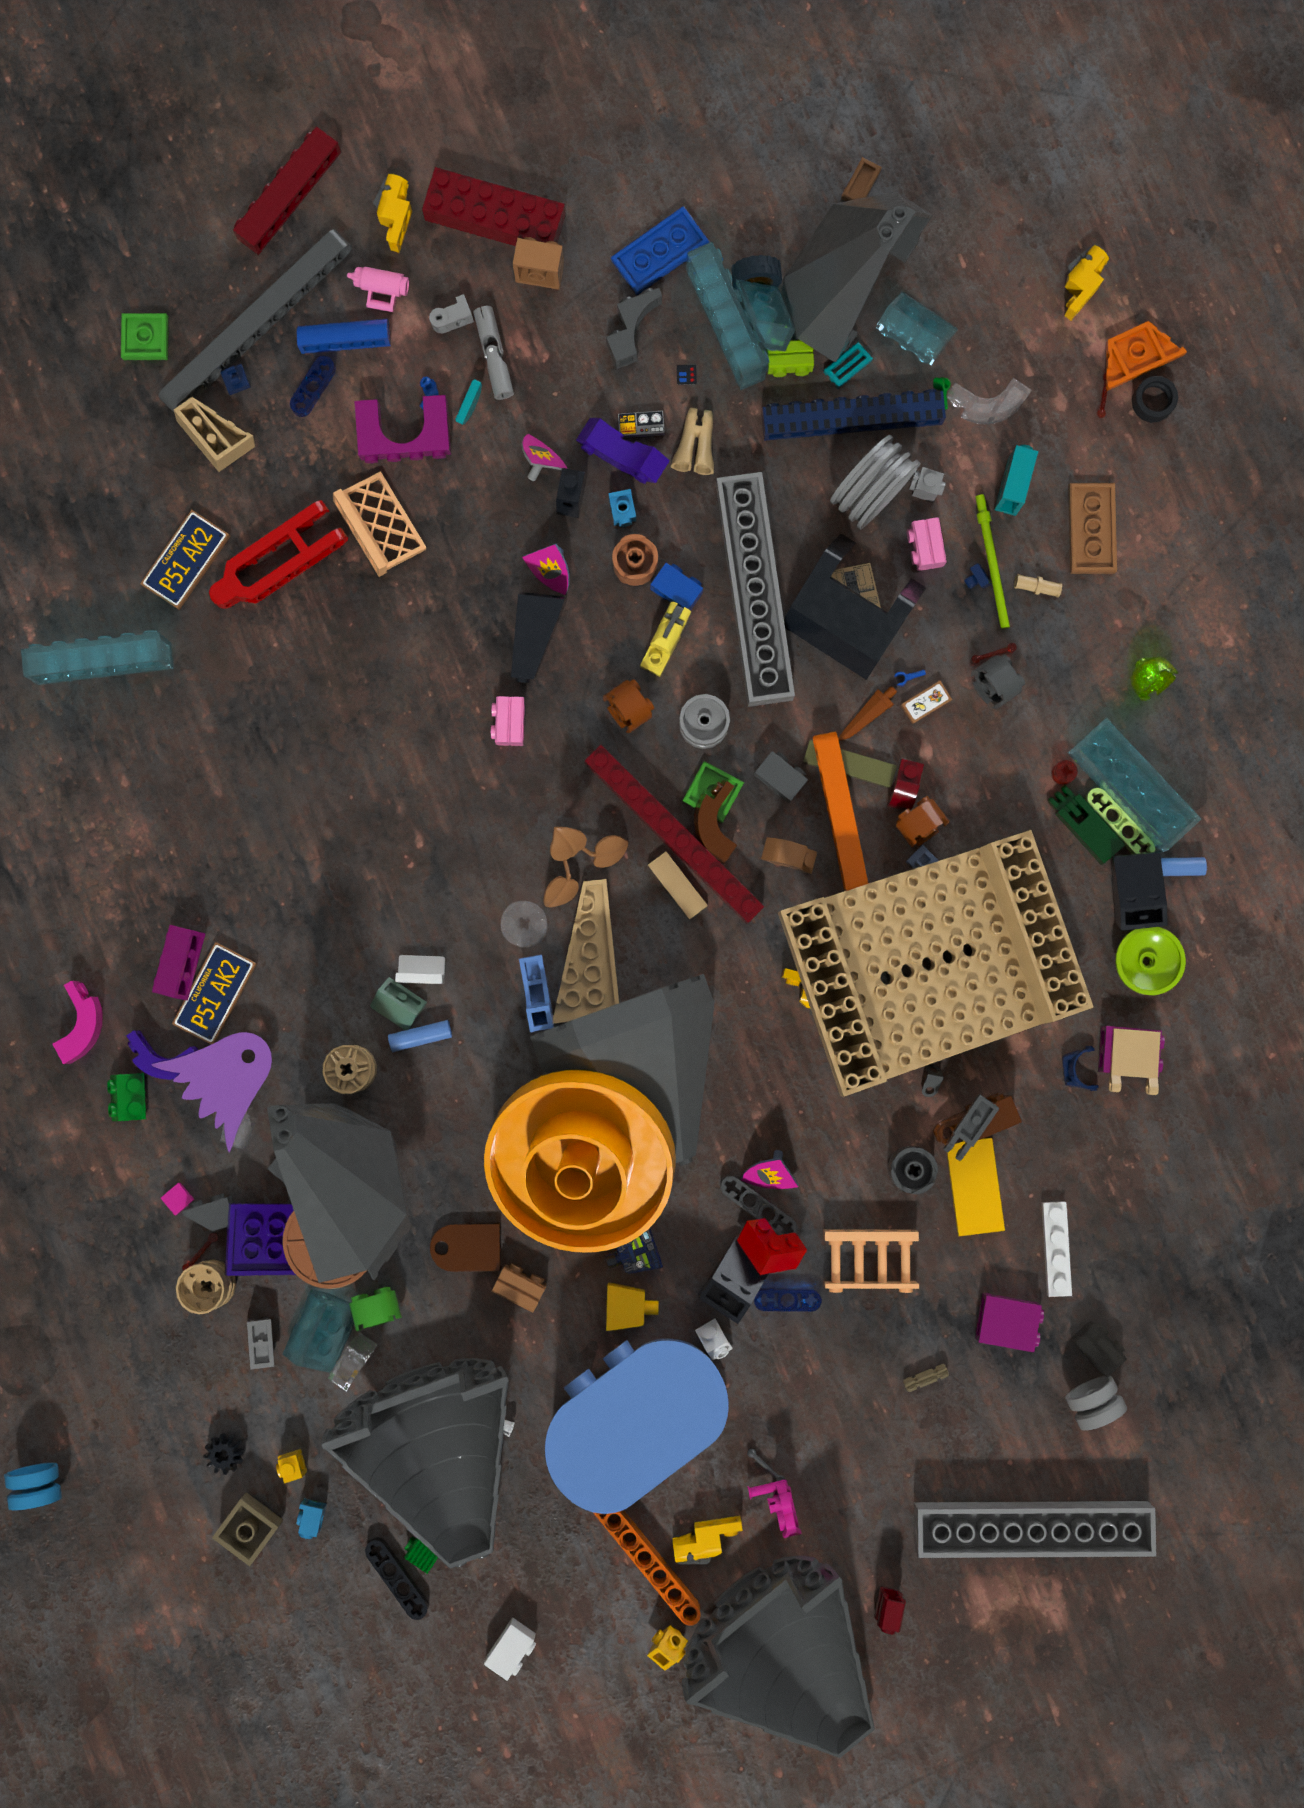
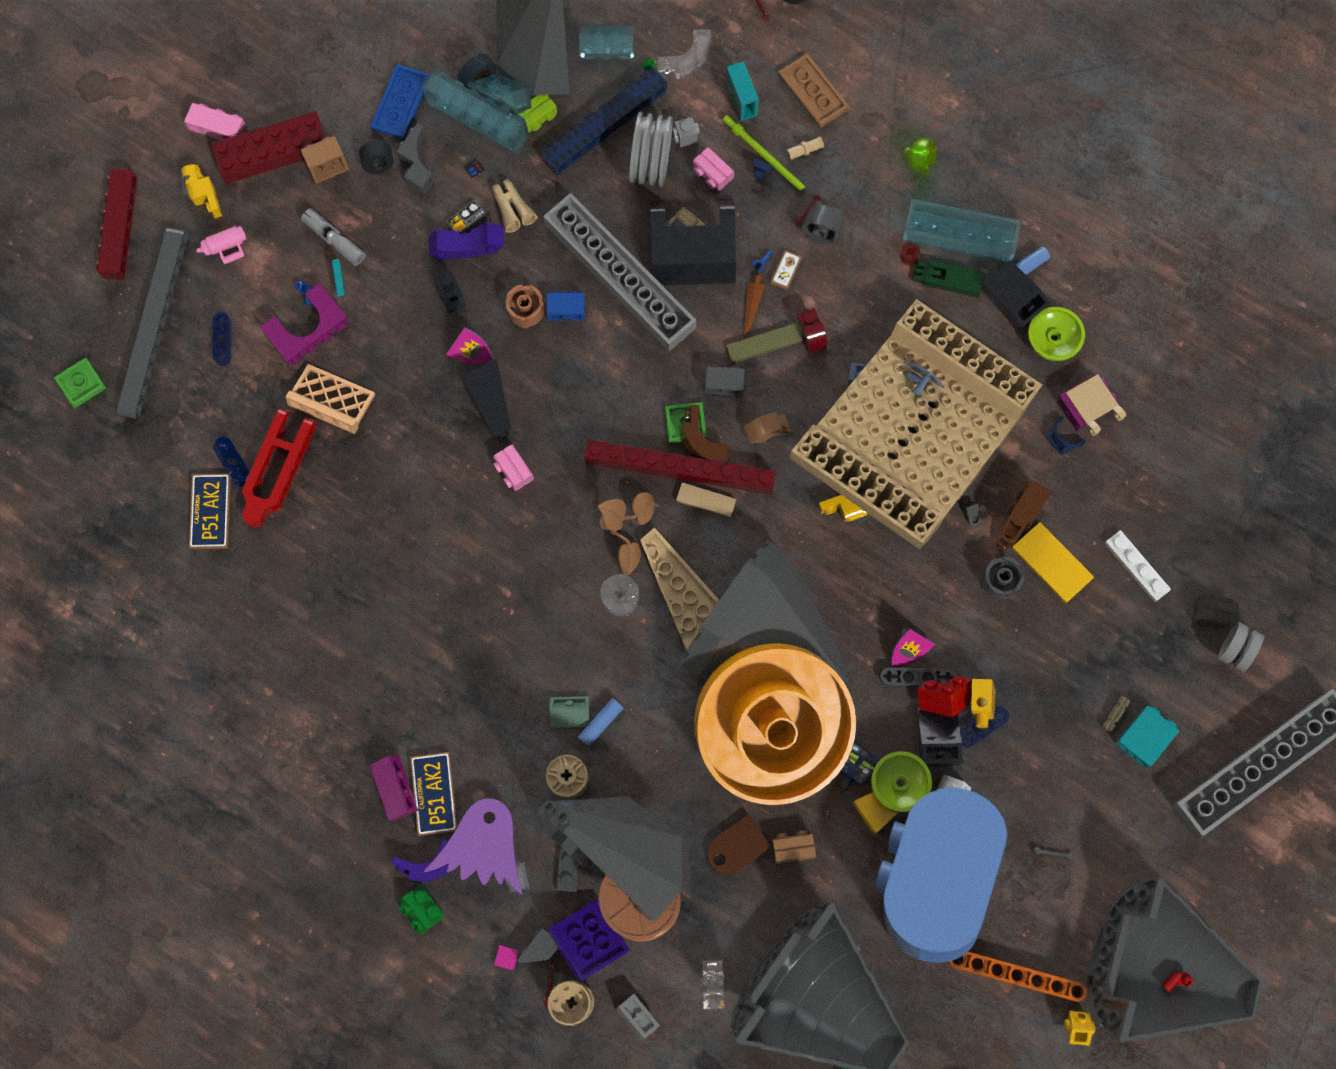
camera: 30 degrees left, 10 degrees down
clear light blue brick [21,630,174,685] -> none
dark pink arch [53,981,103,1064] -> none
tan wedge [174,397,255,472] -> none
dark blue tile [220,364,251,395] -> none
clear light blue slope [282,1289,354,1373] -> none
blue brick [297,318,391,354] -> none
bright green brick [349,1287,402,1331] -> none
white panel [395,955,445,984] -> none
light grey leg [429,294,474,334] -> none
medium blue arch [519,954,554,1032] -> none
shield [521,434,568,481] -> none
dark orange brick [603,679,654,733] -> none
dark azure brick [608,489,636,527] -> none
light yellow plate [640,602,691,677] -> none
yellow plate [672,1516,743,1564] -> none
light grey wheel [679,694,730,749] -> none
dark pink piece [747,1479,801,1538] -> none
orange beam [813,731,869,891] -> none
teal tile [823,342,873,389] -> none
light nougat fence [823,1229,919,1293] -> none
dark red brick [874,1587,906,1635] -> none
dark orange brick [896,796,950,849] -> none
dark grey hinge [943,1094,999,1161] -> none
magenta brick [975,1293,1044,1352] -> none
yellowish green beam [1085,788,1155,854] -> none
none -> bright pink brick [184,103,247,140]
none -> clear blue beam [213,436,250,486]
none -> black tyre [359,140,394,174]
none -> lime dish [871,751,932,812]
none -> sand blue shield [903,361,945,396]
none -> yellow torso [971,679,996,728]
none -> teal brick [1115,705,1179,769]
none -> red arm [1161,972,1193,992]

